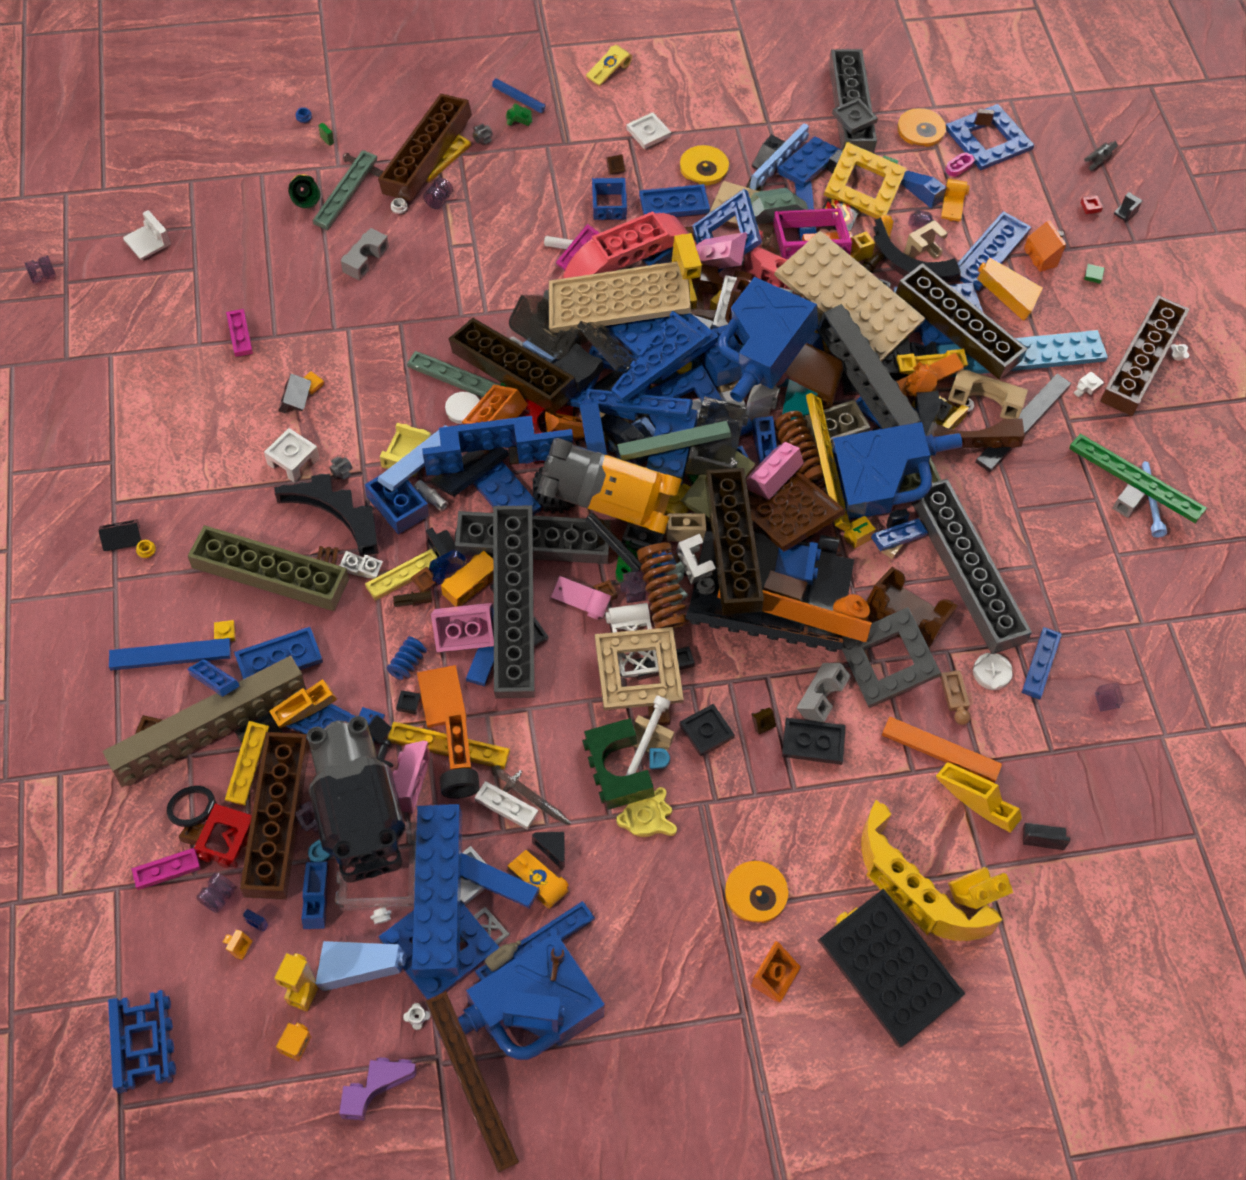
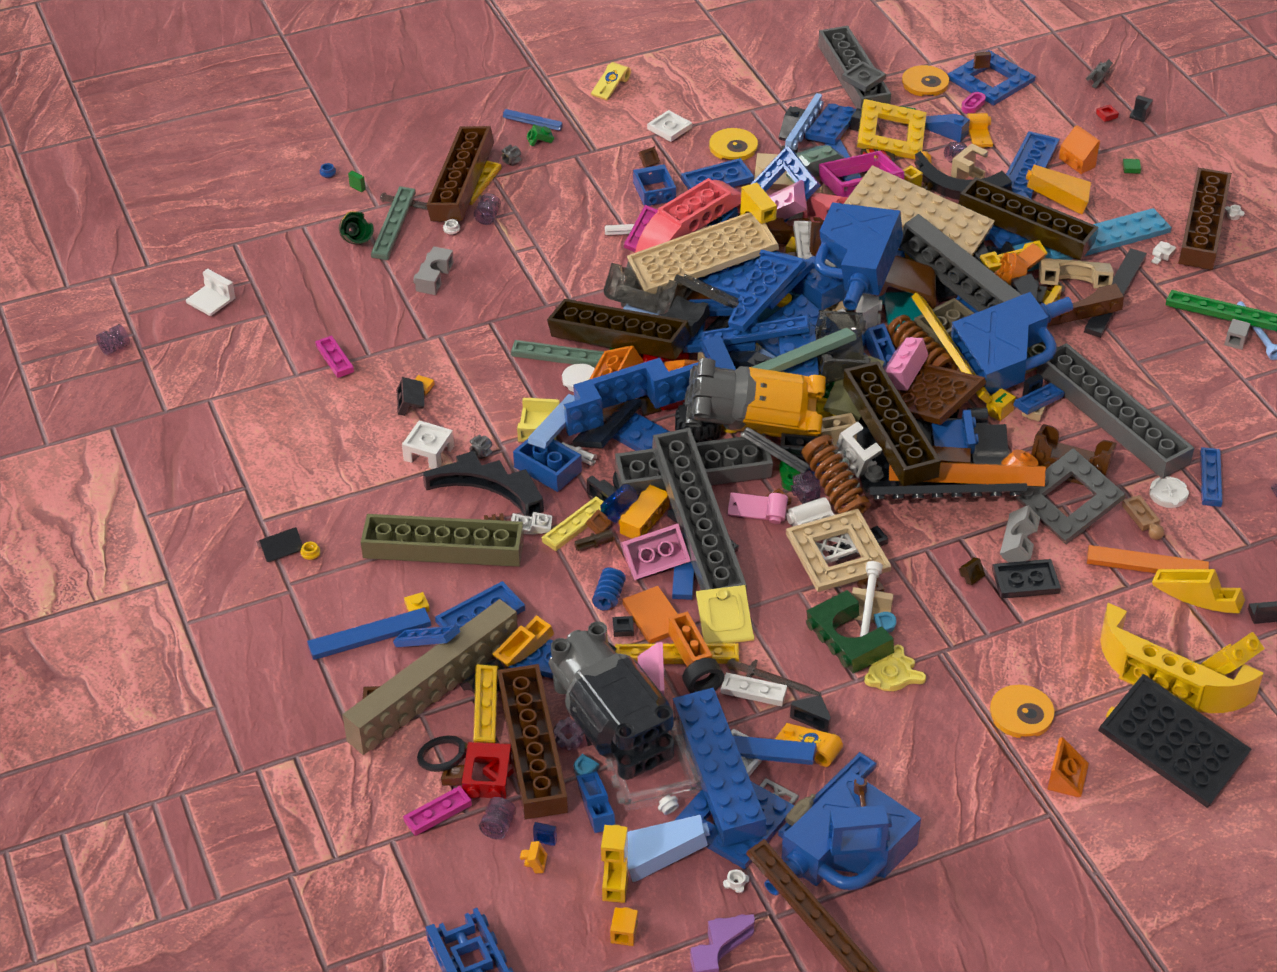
camera: 10 degrees left, 15 degrees down
black plate [679,704,735,757] -> none
none -> light yellow container [696,585,755,643]

